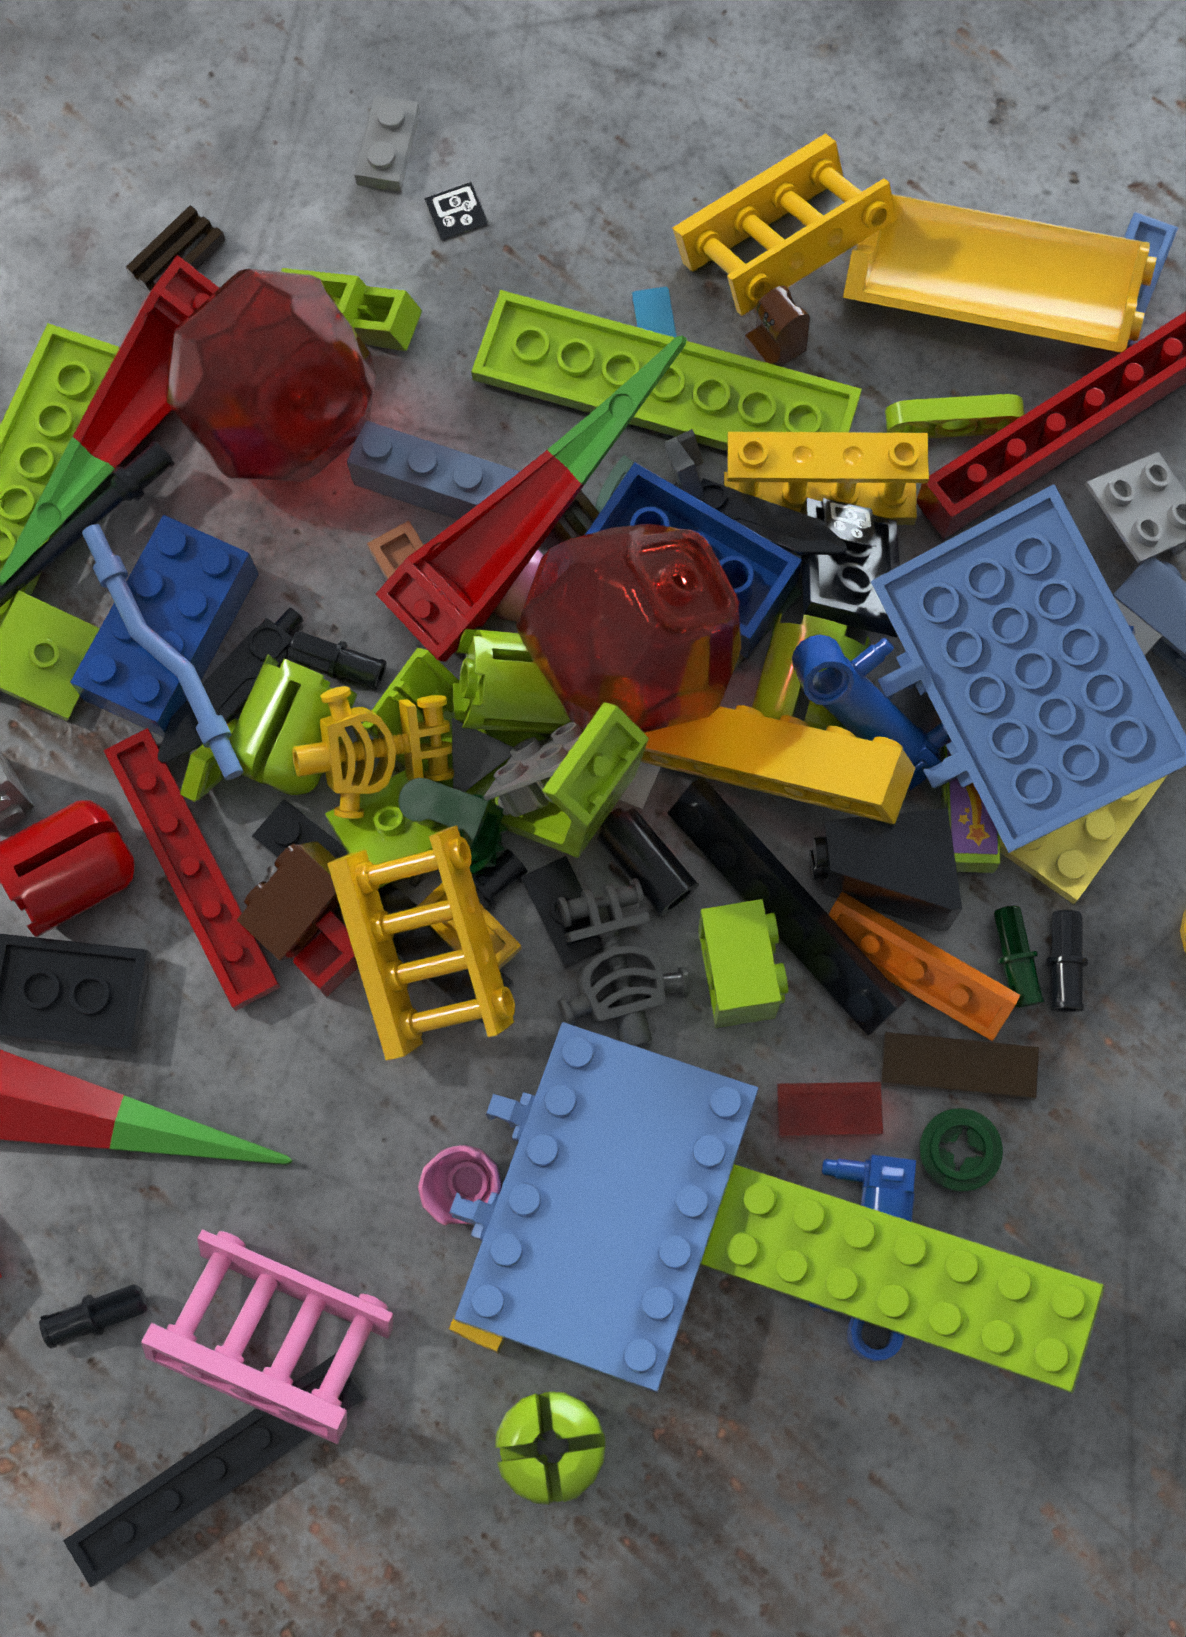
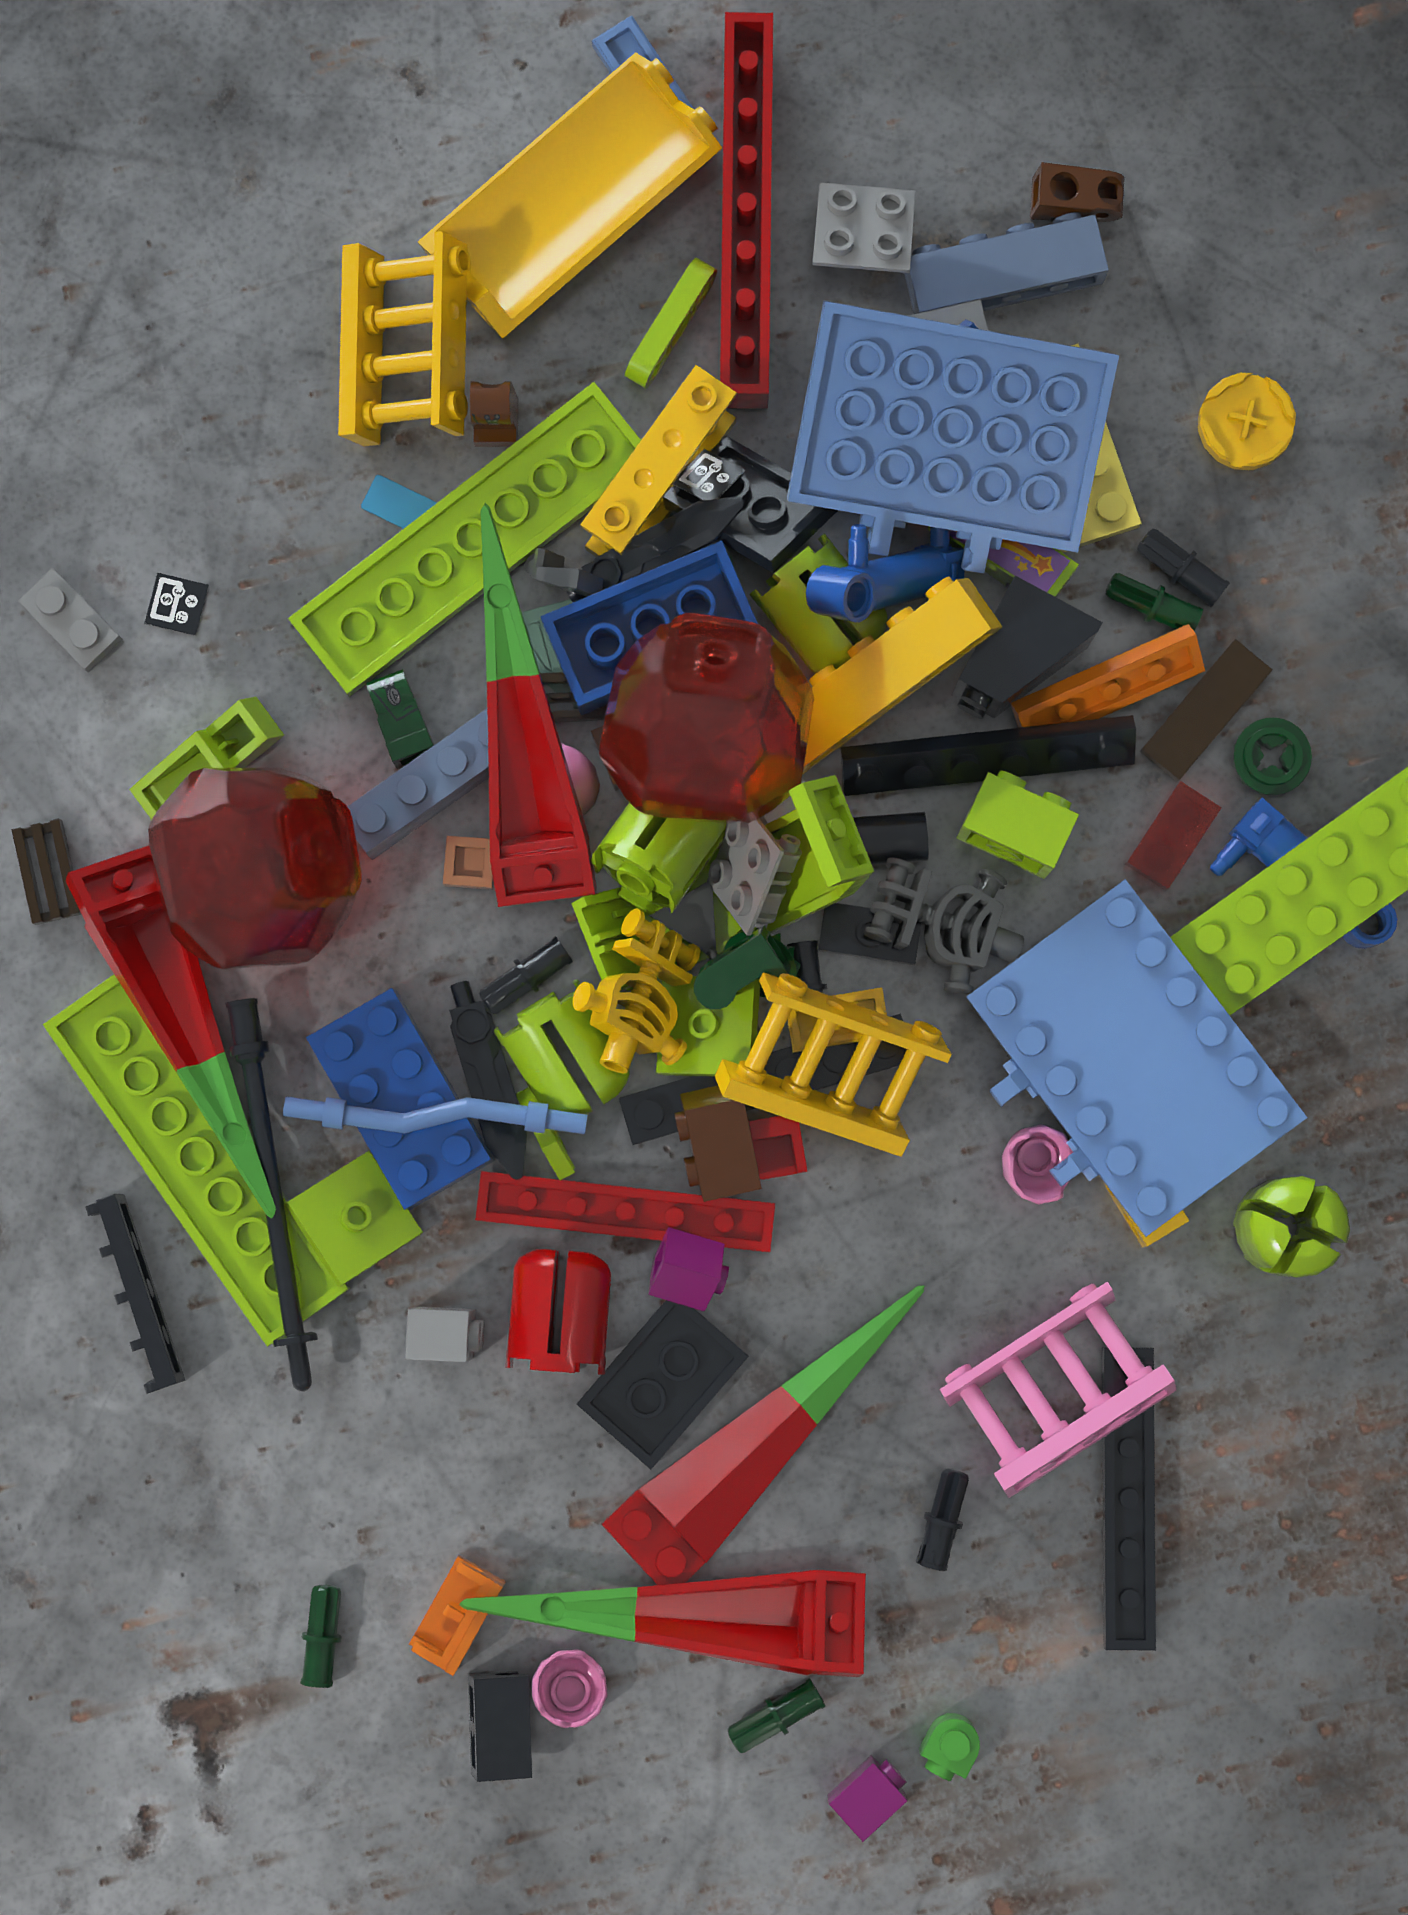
camera: 55 degrees left, 10 degrees up
none -> dark green leg [366,669,434,770]
none -> magenta brick [648,1227,729,1312]

